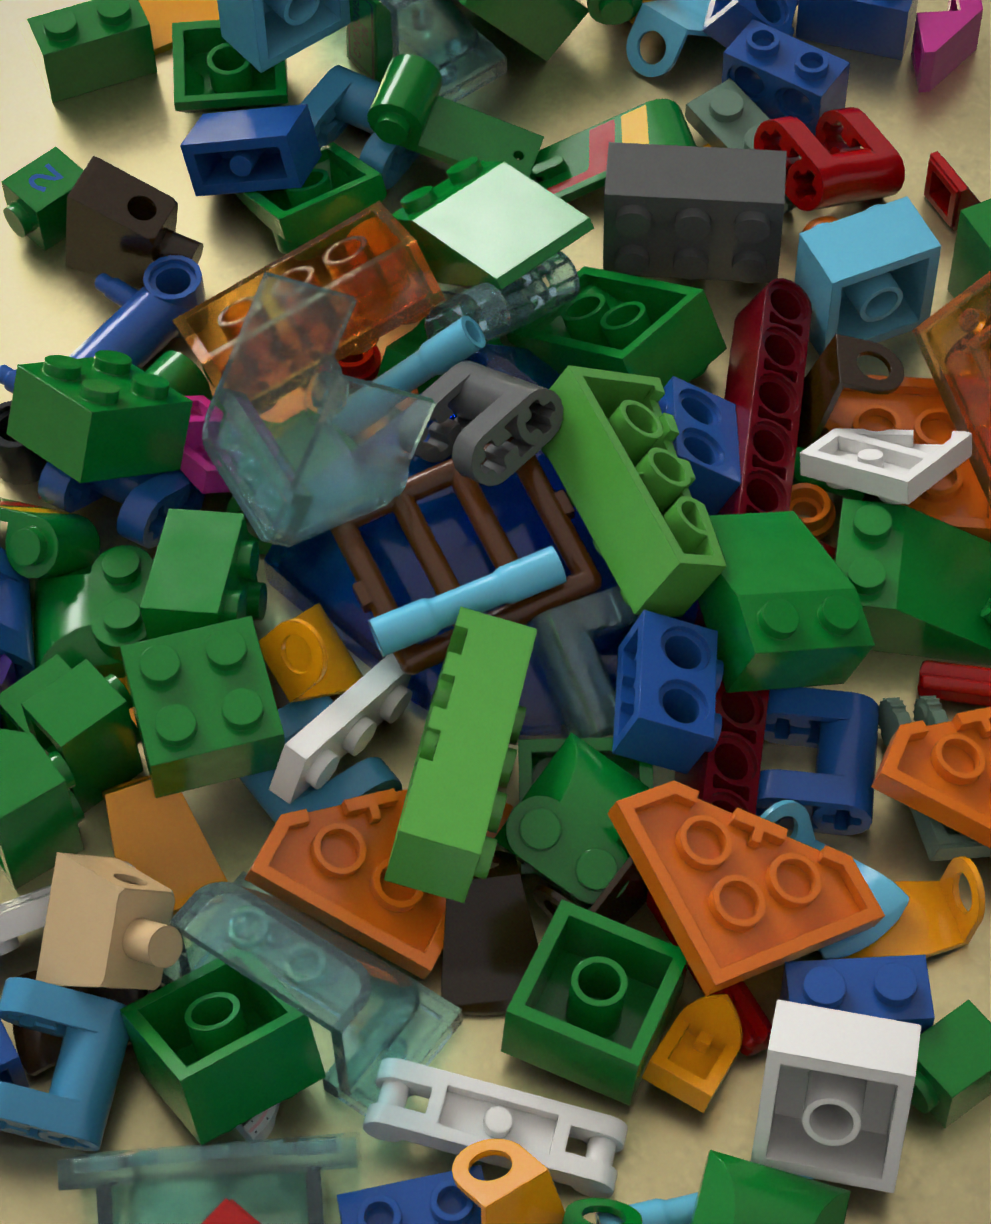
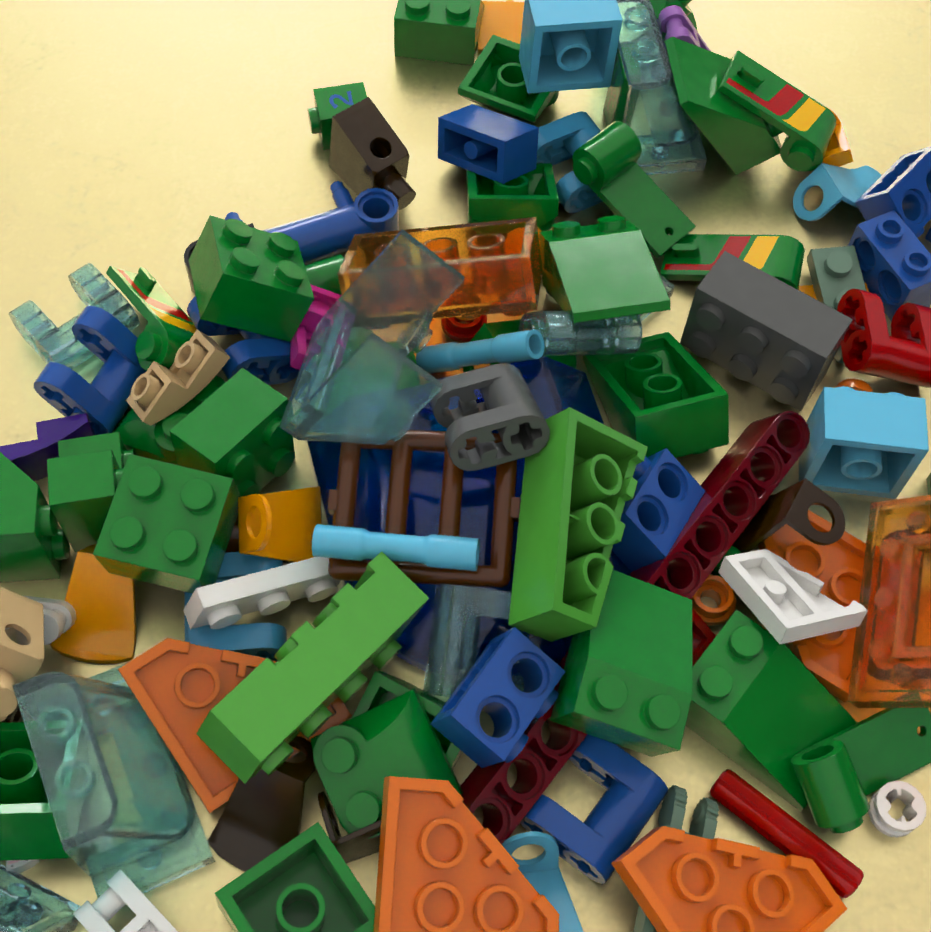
camera: 25 degrees right, 5 degrees up
none -> tan slope [126,329,230,426]

